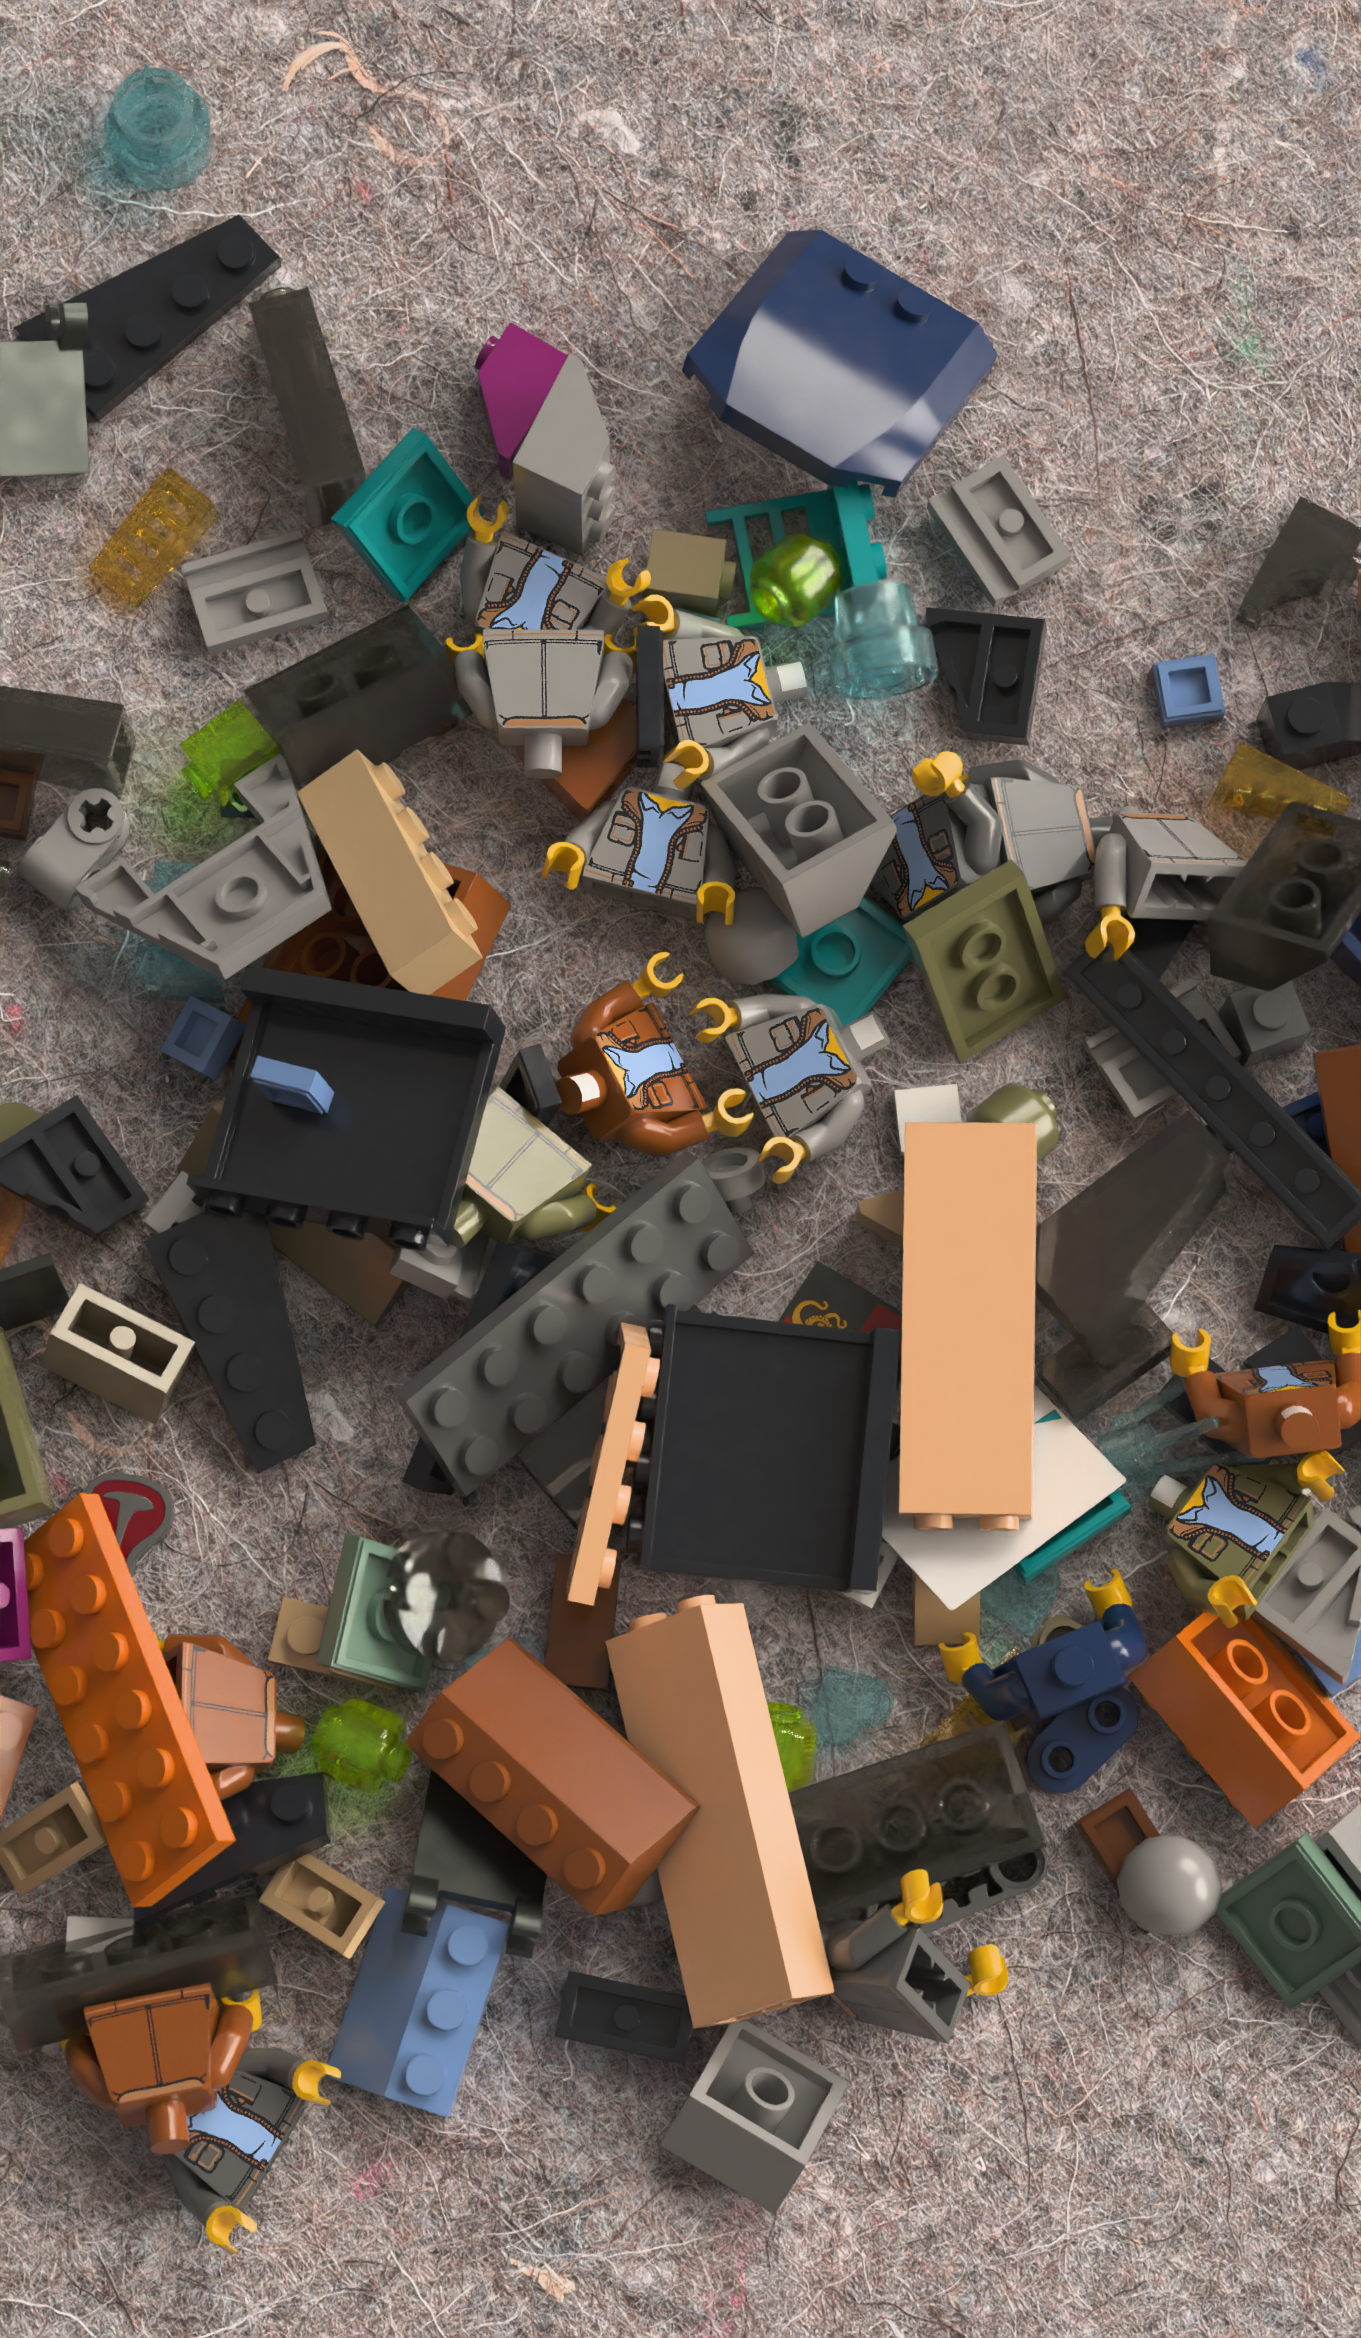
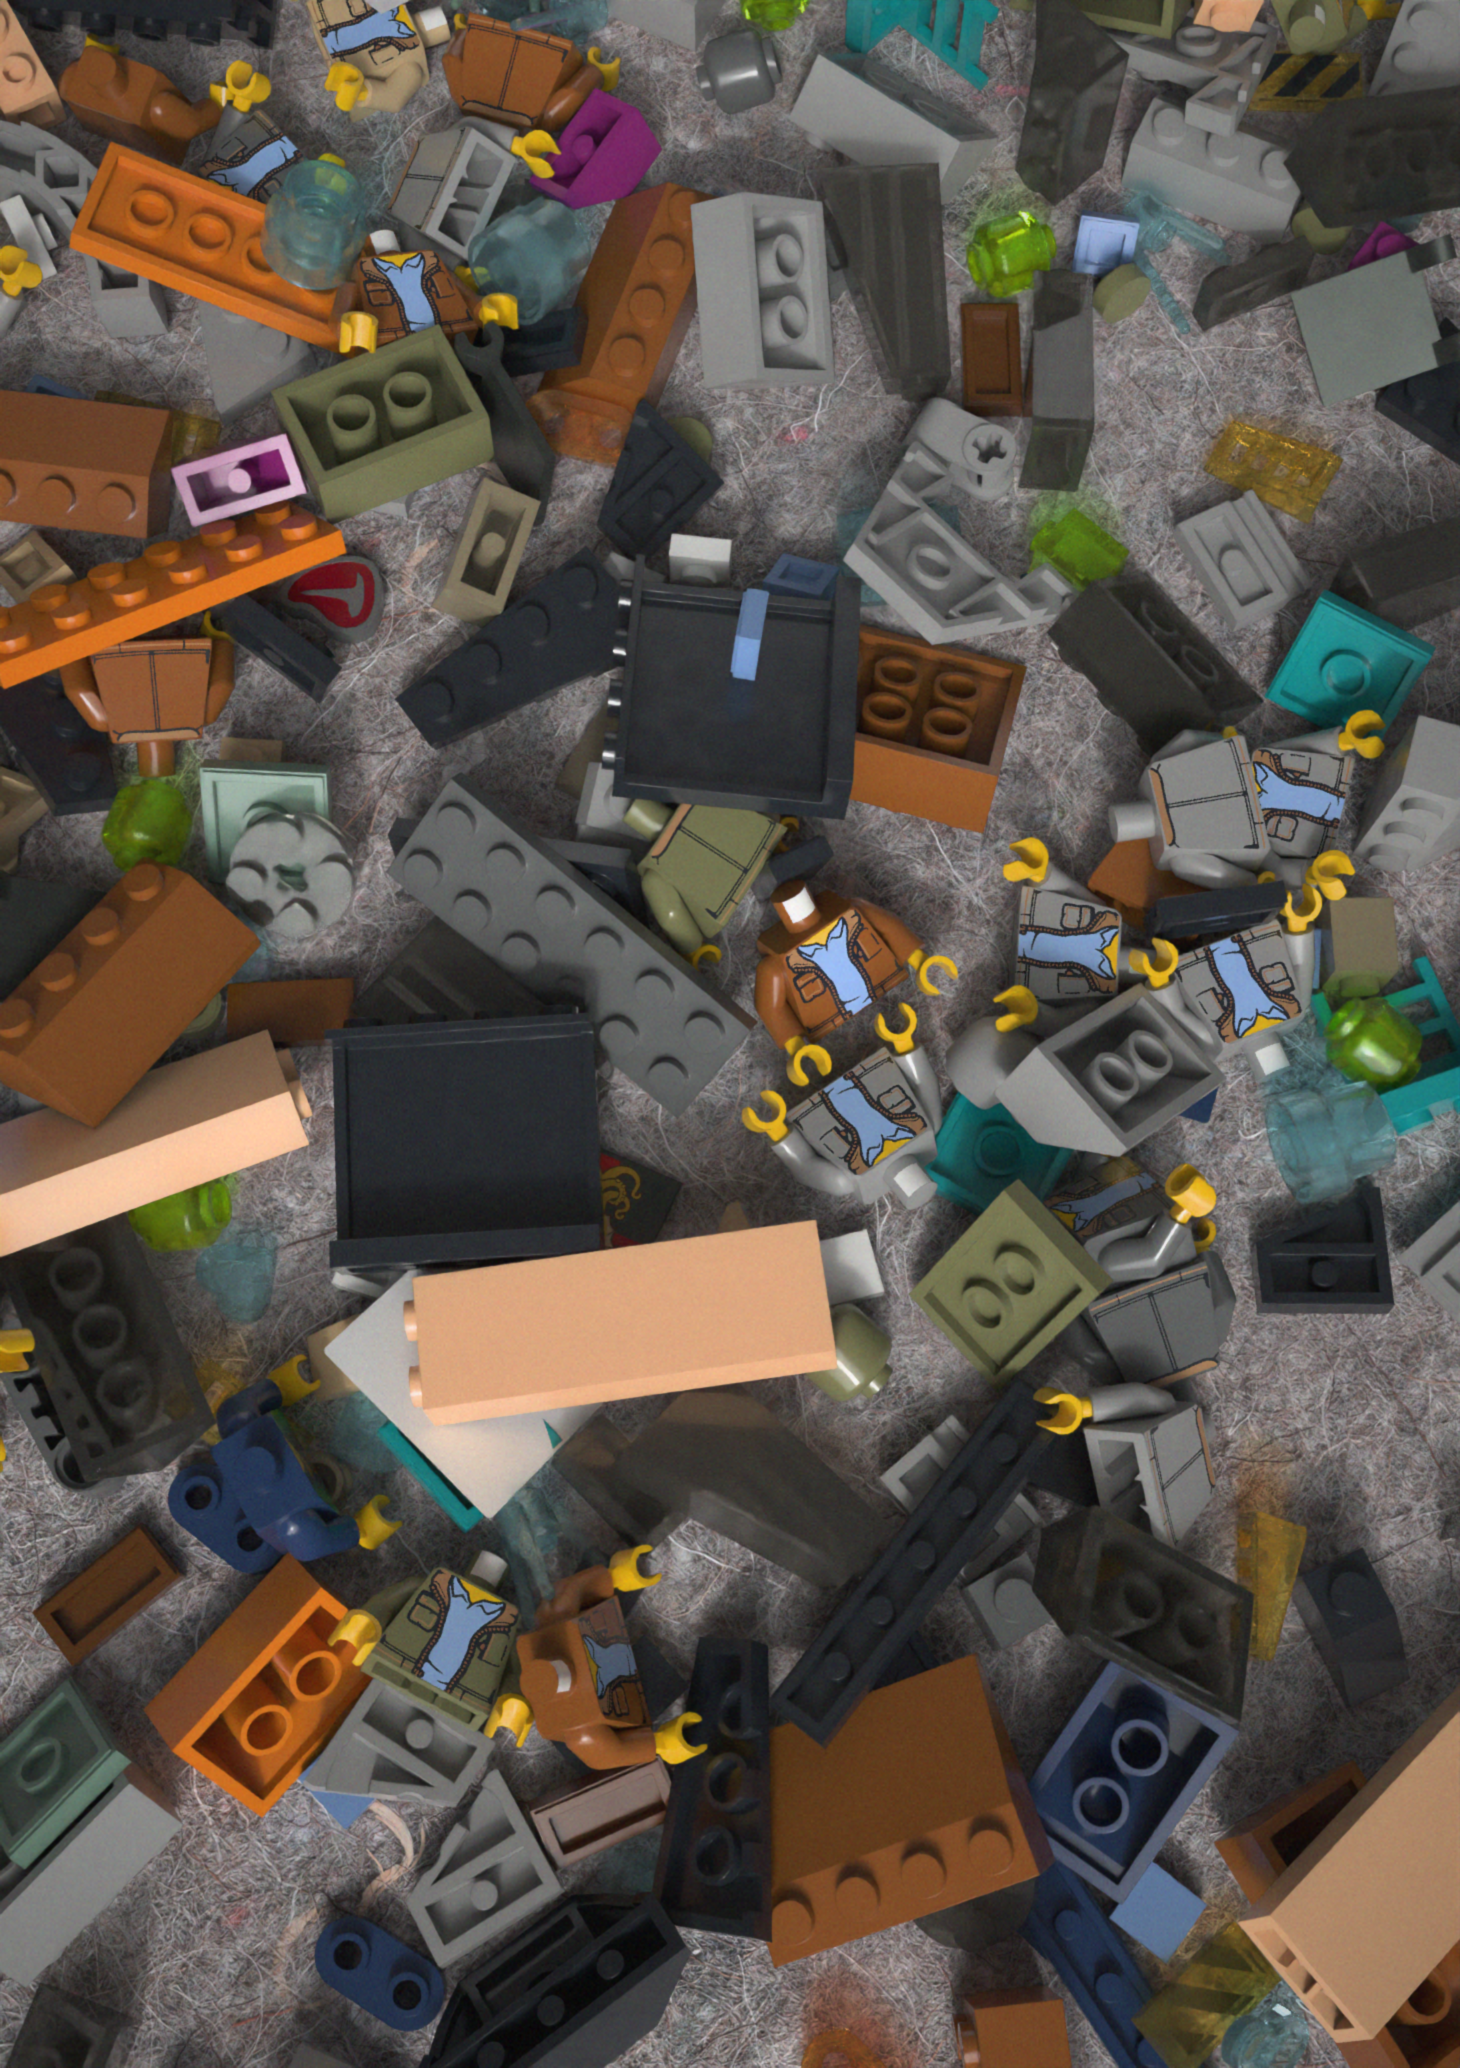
camera: 85 degrees right, 5 degrees down
tan brick [296,749,483,995] -> none
light nougat wing [566,1322,660,1606] -> none
light grey tile [702,1147,766,1213] -> none
light grey hair [1117,1835,1223,1935] -> none
medium blue tile [1151,654,1225,728] -> none
none -> black plate [221,593,342,704]
none -> white plate [669,533,732,589]

